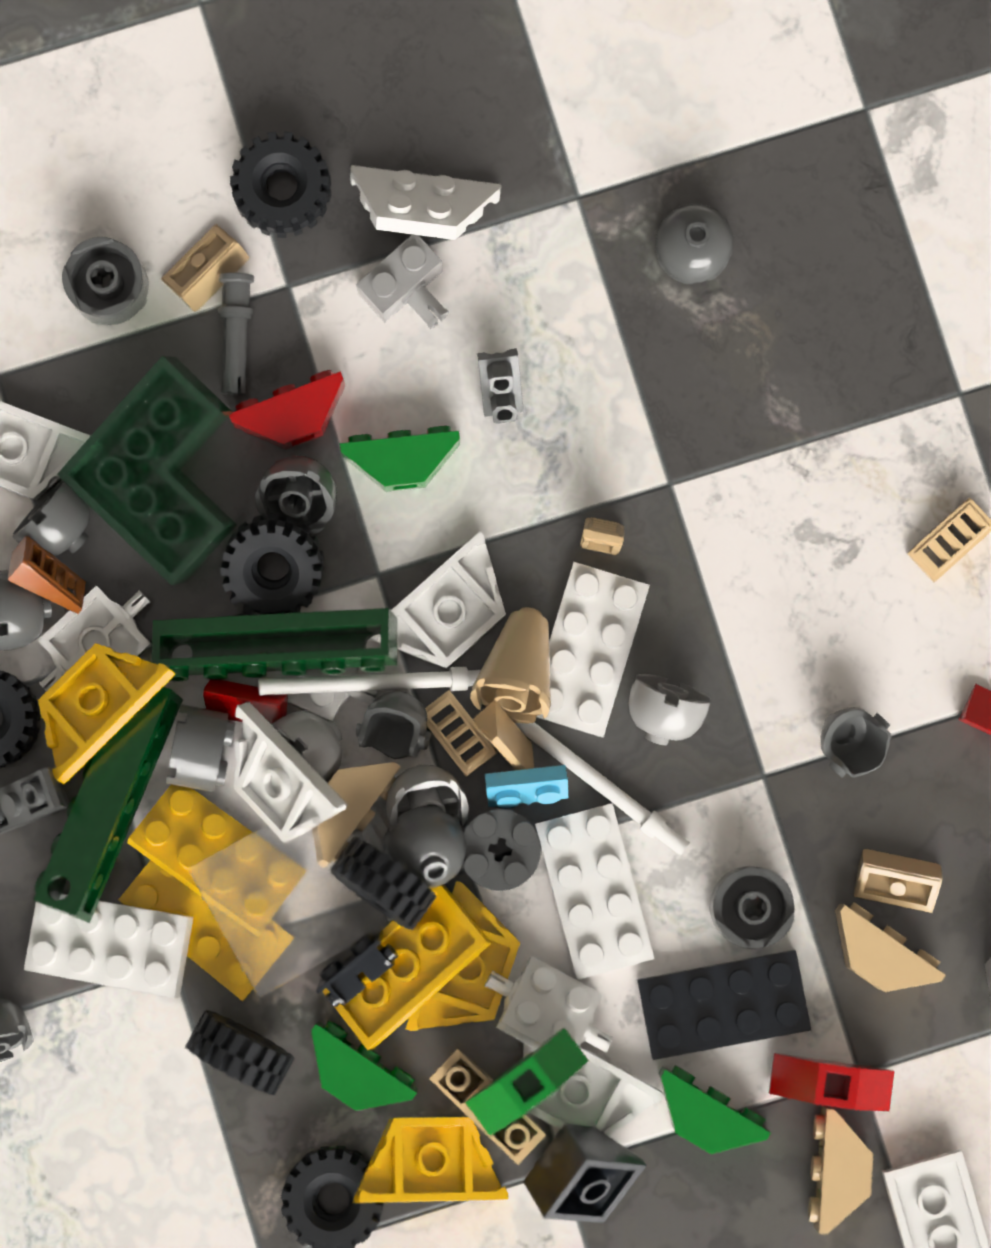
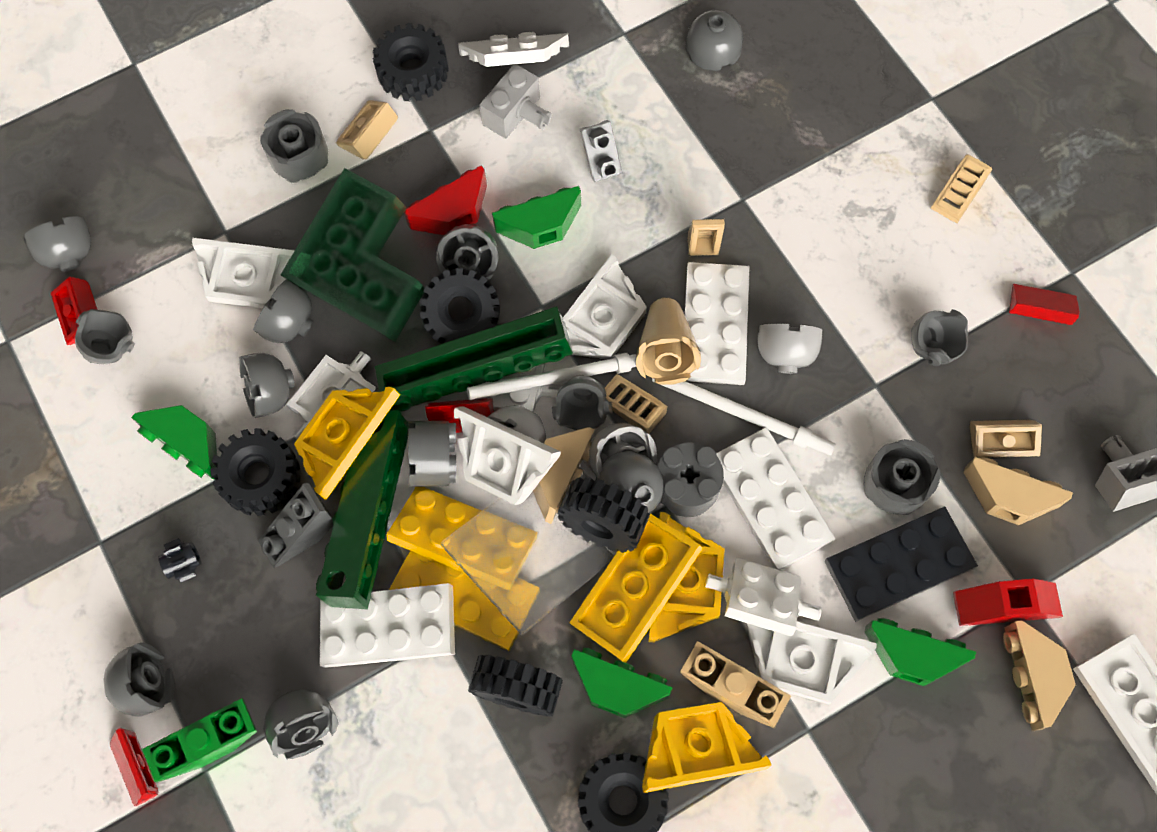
camera: 10 degrees left, 15 degrees down
dark orange slope [7,536,86,614] -> none
dark grey pin [218,273,254,395] -> none
black hinge [316,930,398,1007] -> none
green slope [465,1027,589,1136] -> none
tan slope [473,701,534,770] -> none
medium azure plate [485,765,569,808] -> none
black slope [523,1124,647,1223] -> none

